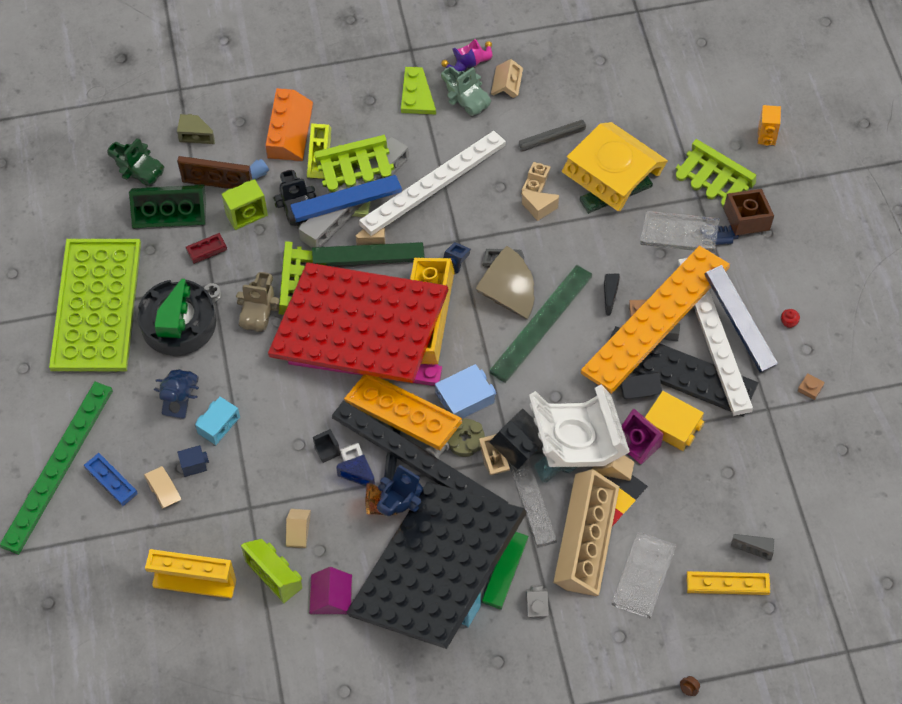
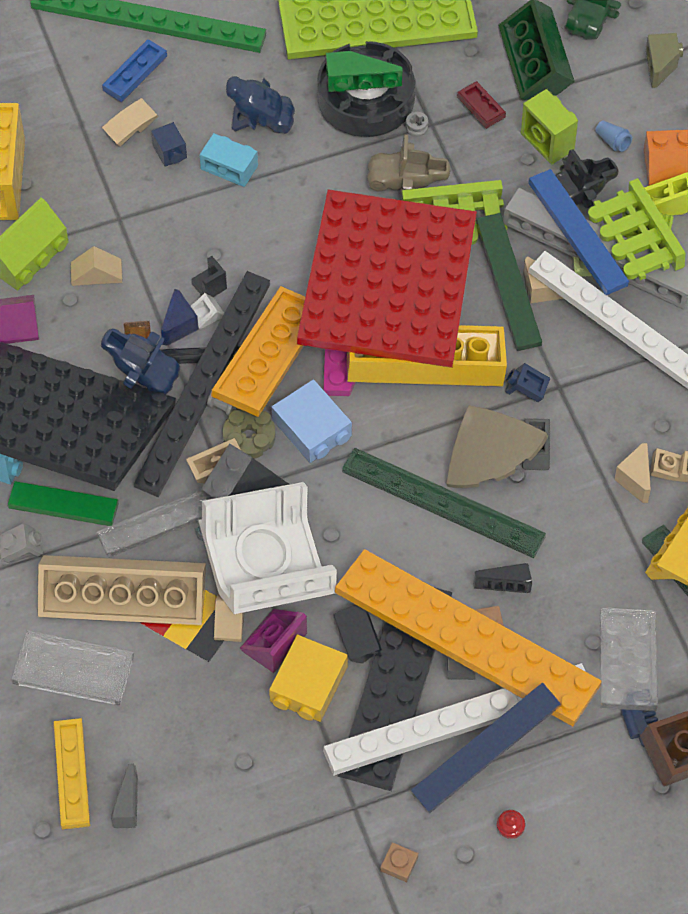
camera: 80 degrees right, 0 degrees up
reddish brown tile [177,156,252,189] -> none

